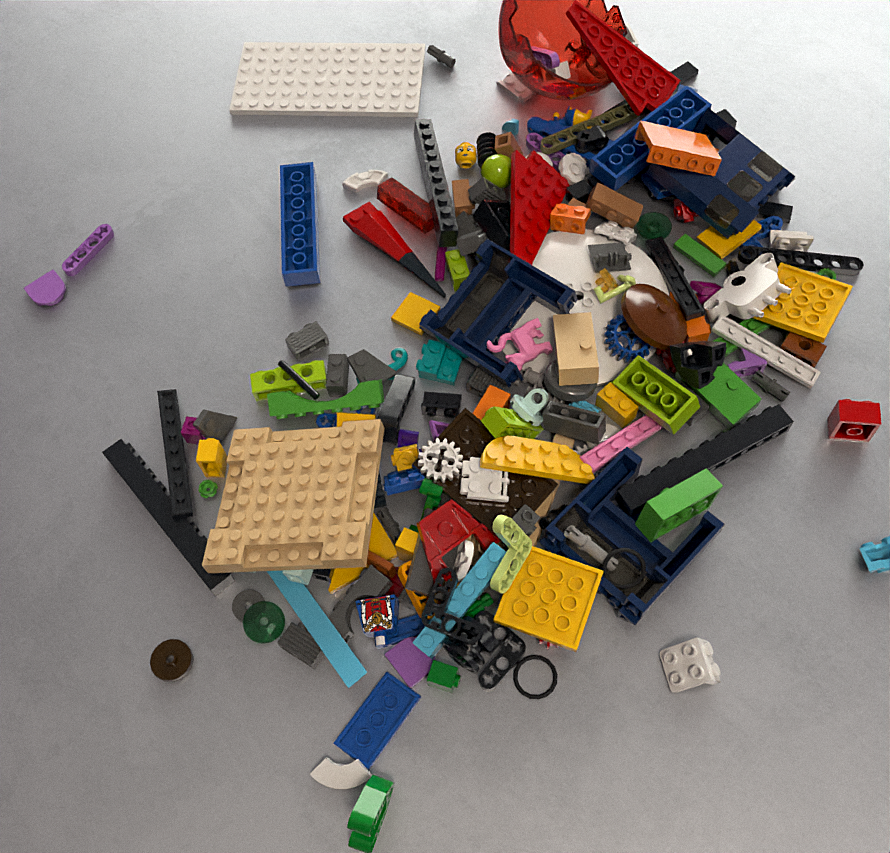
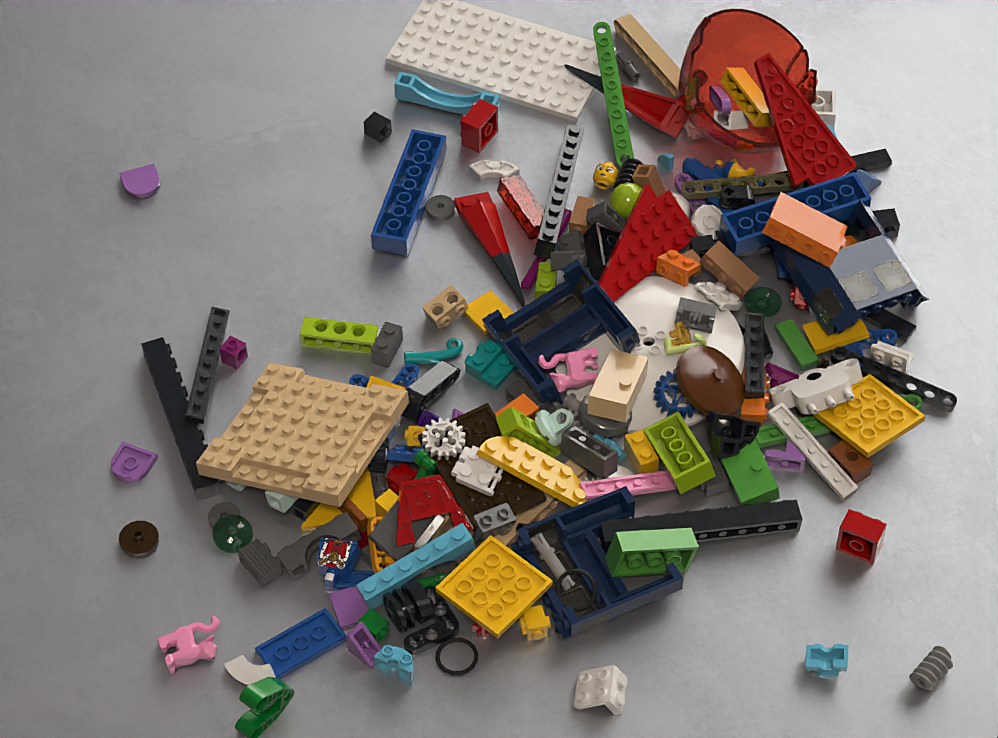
camera: 15 degrees right, 10 degrees down
medium lavender beam [62,224,114,276] -> none
dark grey wing [193,409,238,443] -> none
yellow brick [196,438,228,478] -> none
bright green plate [199,480,218,498] -> none
bright green arch [267,379,385,419] -> none
medium azure sticker [267,570,367,688] -> none
black bar [278,360,320,400] -> none
dark grey brick [285,321,329,362] -> none
dark grey wing [347,349,397,383] -> none
black bracket [421,392,462,419] -> none
black beam [421,568,482,645] -> none
yellowish green beam [490,515,532,593] -> none
dark grey pin [751,370,791,402] -> none
none -> medium lavender tile [111,442,158,483]
none -> bright pink animal [157,616,219,675]
none -> medium lavender slope [346,622,382,667]
none -> black brick [363,111,392,143]
none -> medium azure cylinder [374,645,414,685]
none -> red brick [385,462,418,495]
none -> medium azure arch [394,72,500,115]
none -> tan brick [422,285,469,331]
none -> dark grey piece [426,195,455,222]
none -> red brick [460,99,498,153]
none -> yellow brick [518,605,551,640]
none -> red plate [565,64,694,140]
none -> bright green plate [593,22,634,169]
none -> tan beam [613,14,693,98]
none -> yellow brick [720,68,772,127]

